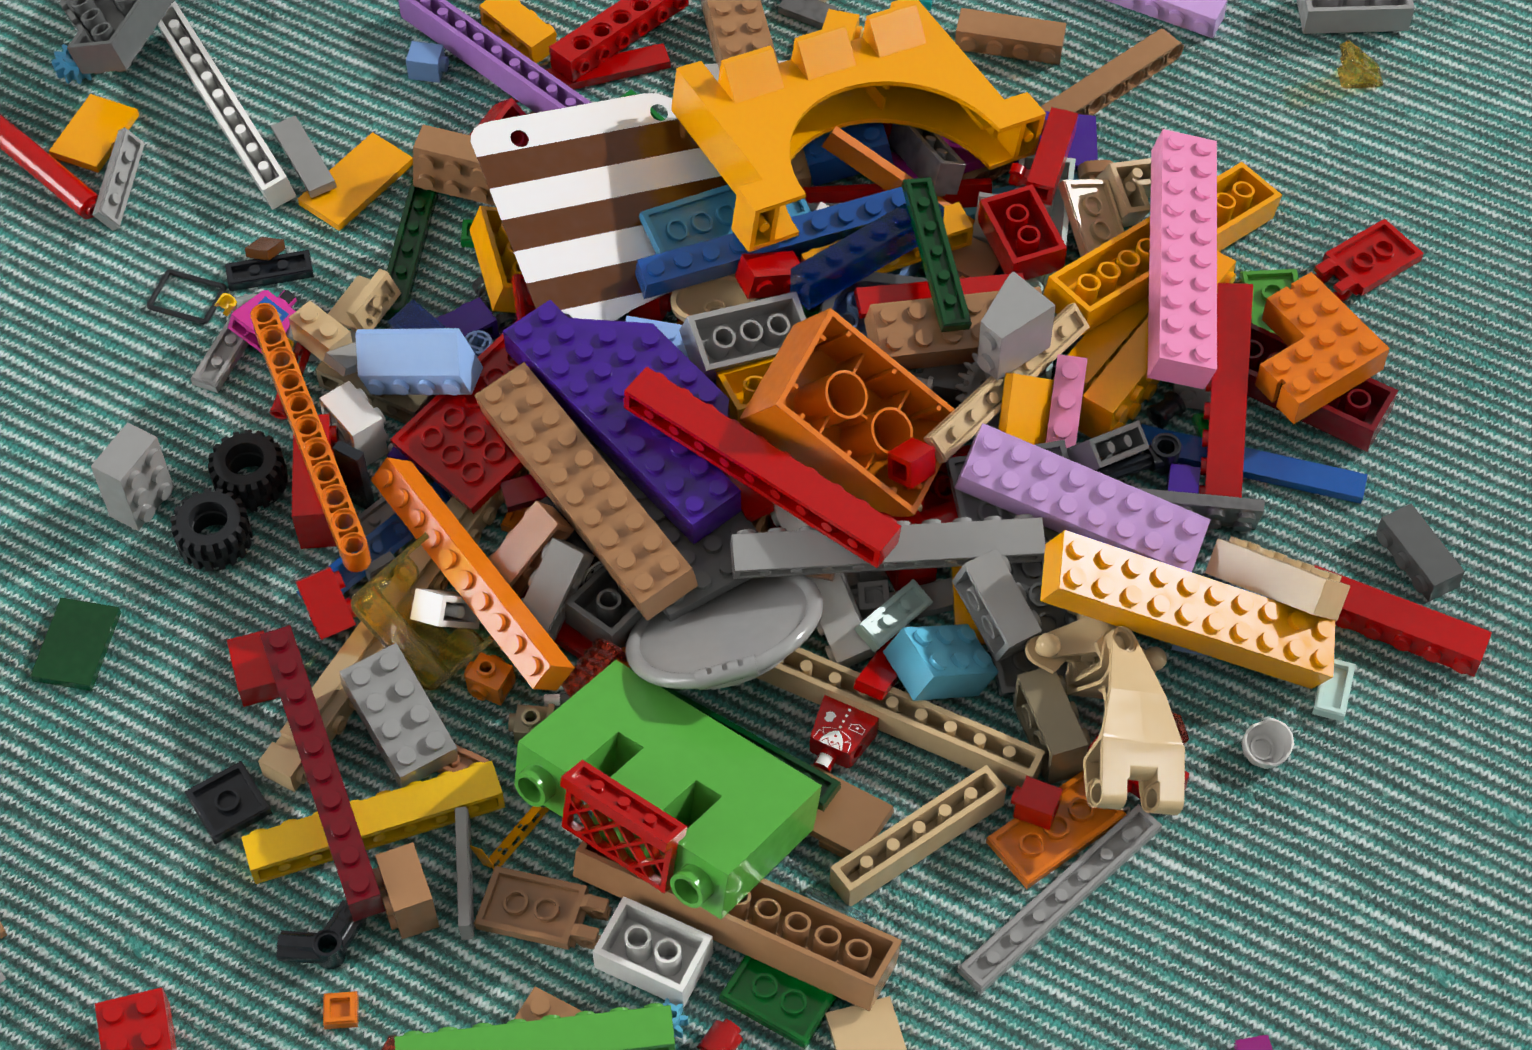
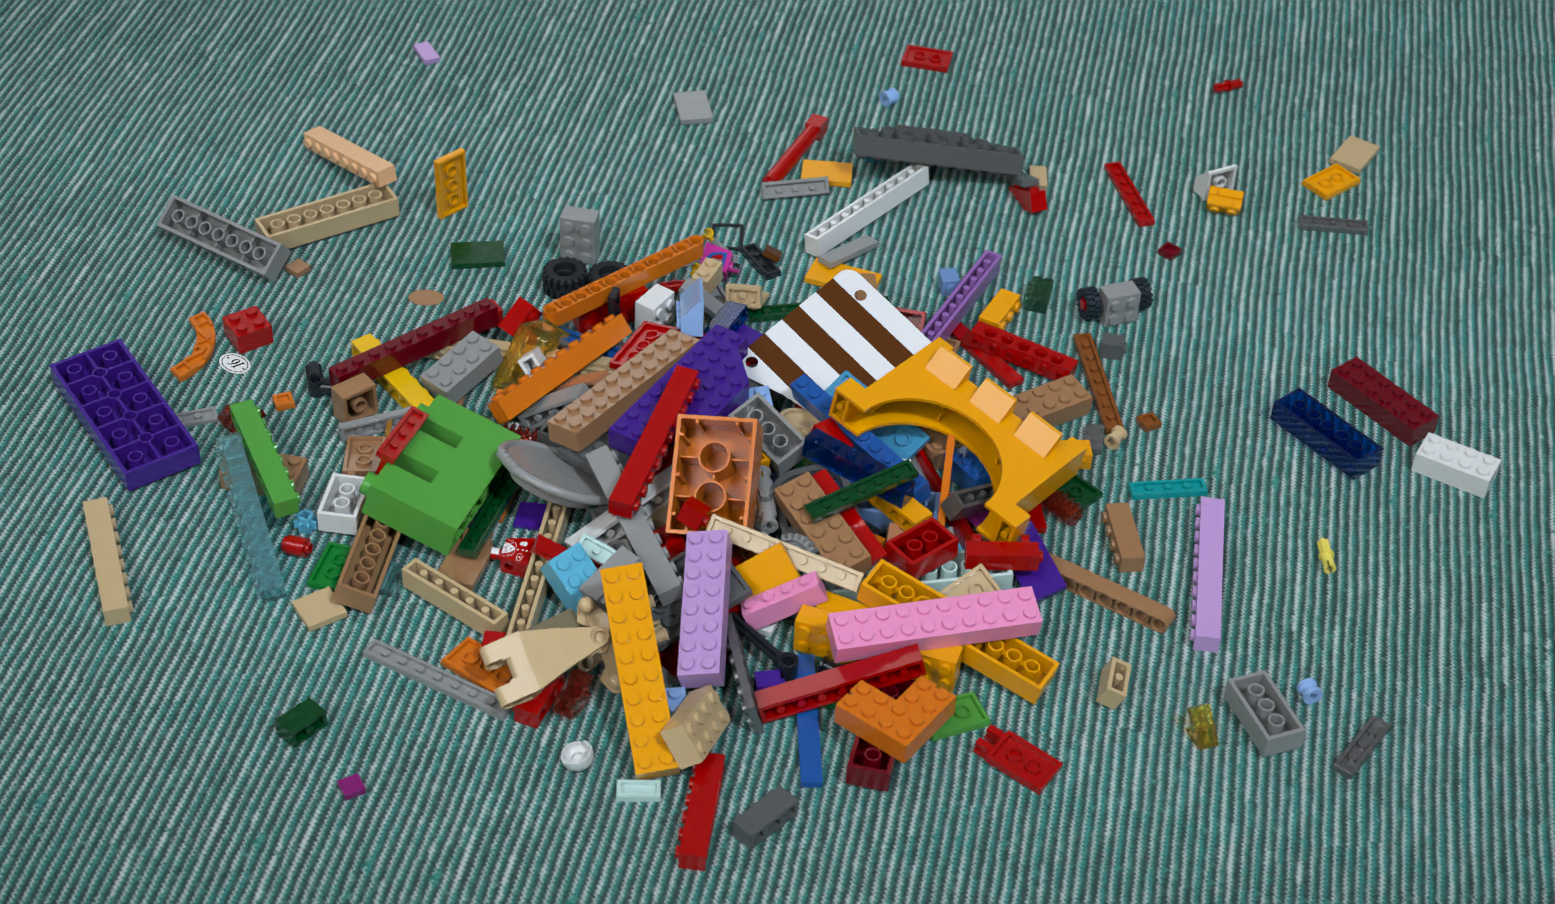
camera: 70 degrees right, 15 degrees down
black tile [184,761,272,844] -> none
light grey slope [977,272,1055,381] -> none
dark grey brick [1067,420,1150,470] -> none
none -> medium nougat sticker [408,290,444,306]
none -> dark purple piece [513,501,547,531]
none -> tan brick [1096,657,1131,710]

